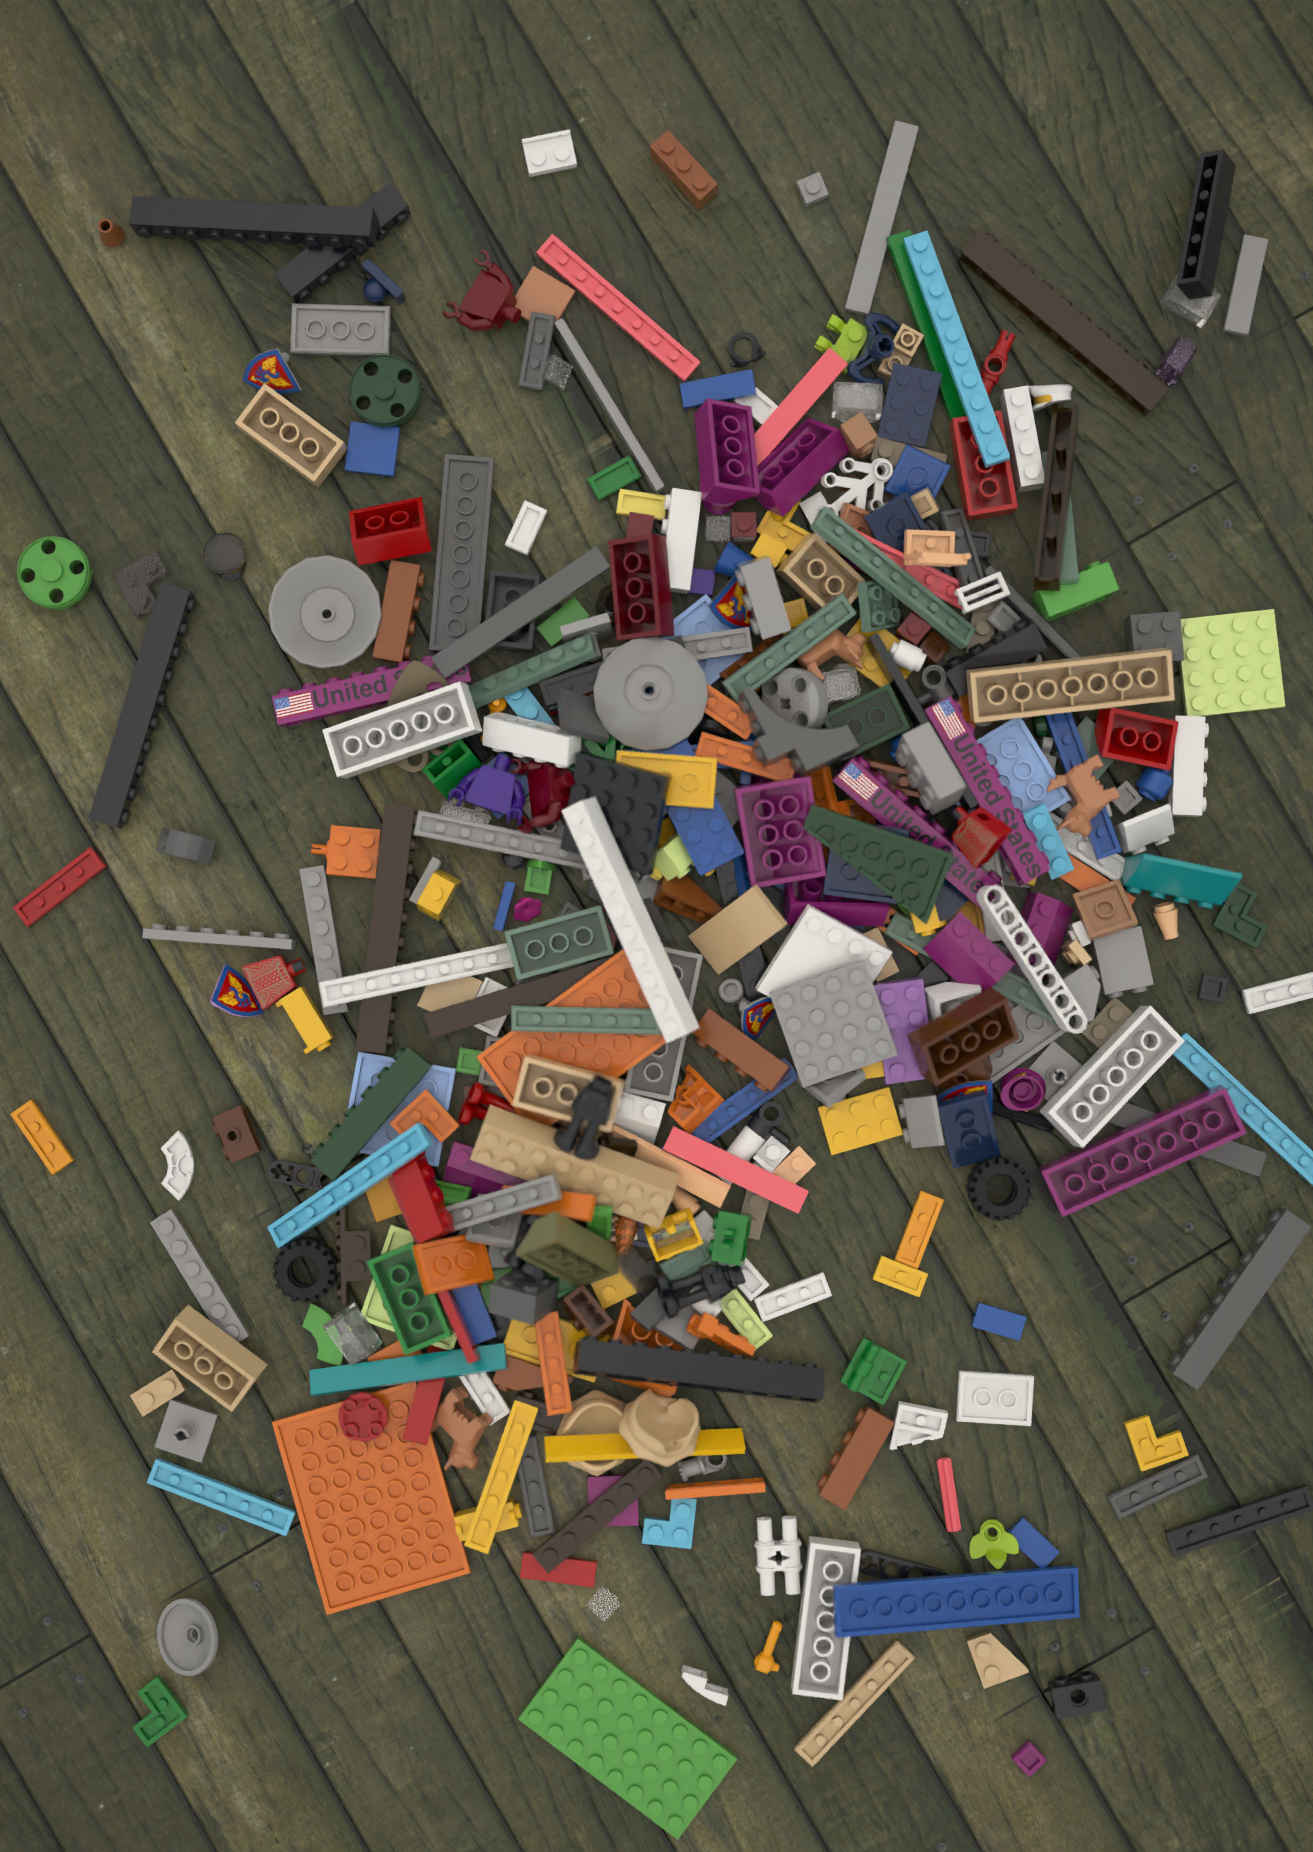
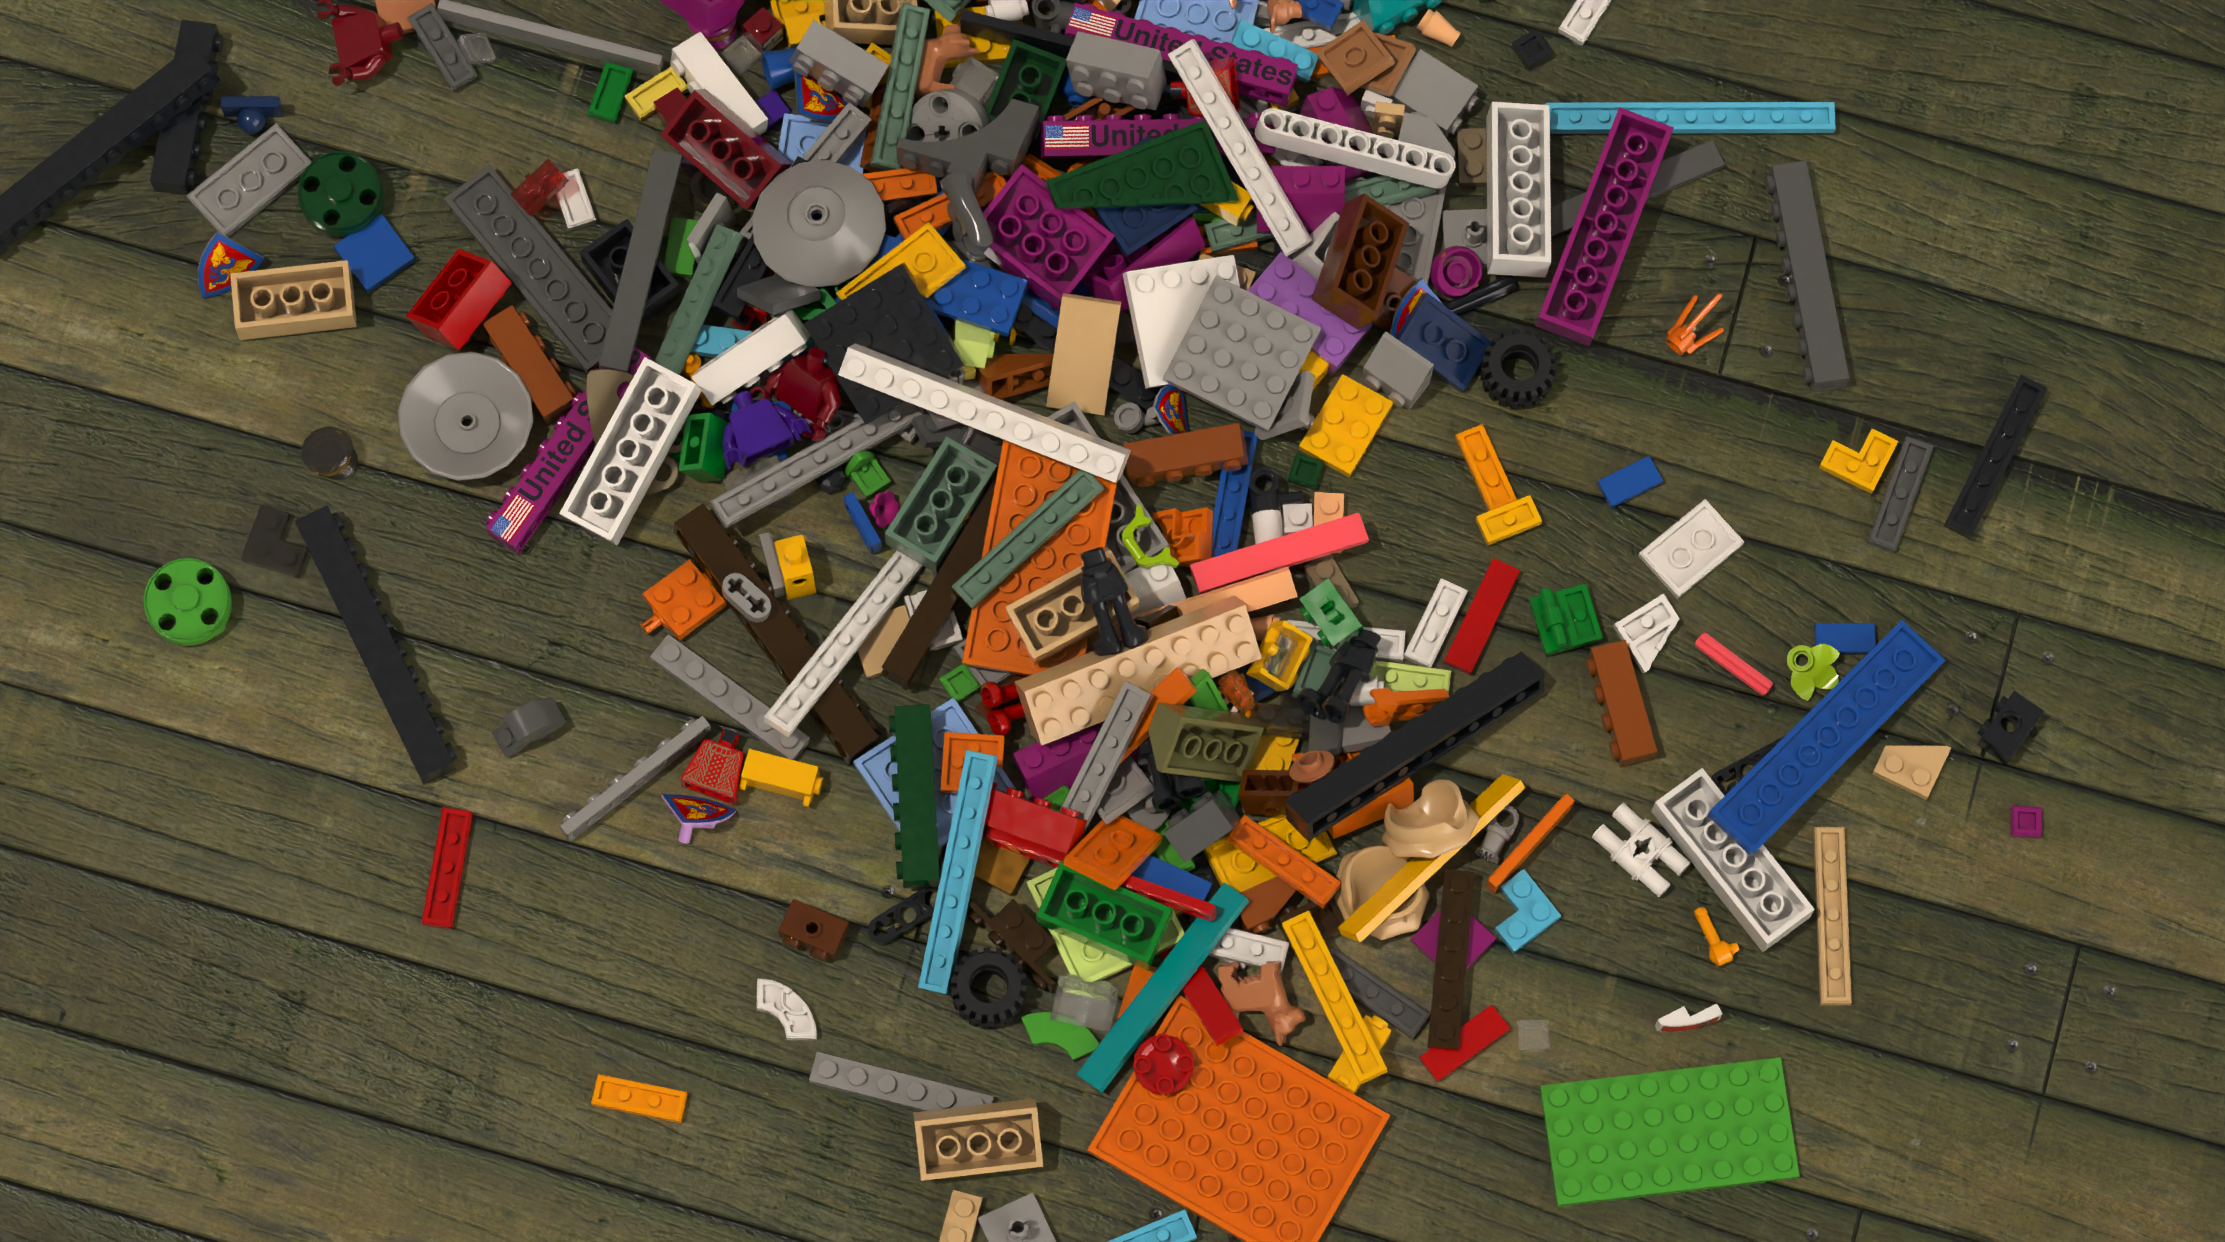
camera: 45 degrees left, 15 degrees down
none -> clear red hips [510,159,569,216]
none -> light grey beam [722,573,771,623]
none -> dark grey piece [940,171,993,256]
none -> lime helmet [1121,504,1179,568]
none -> white tile [1168,39,1313,256]
none -> dark green tile [1287,453,1324,491]
none -> nougat piece [1289,750,1334,783]
none -> medium nougat plate [1315,20,1395,96]
none -> red tile [1444,558,1520,676]
none -> orange plant [1665,293,1724,355]

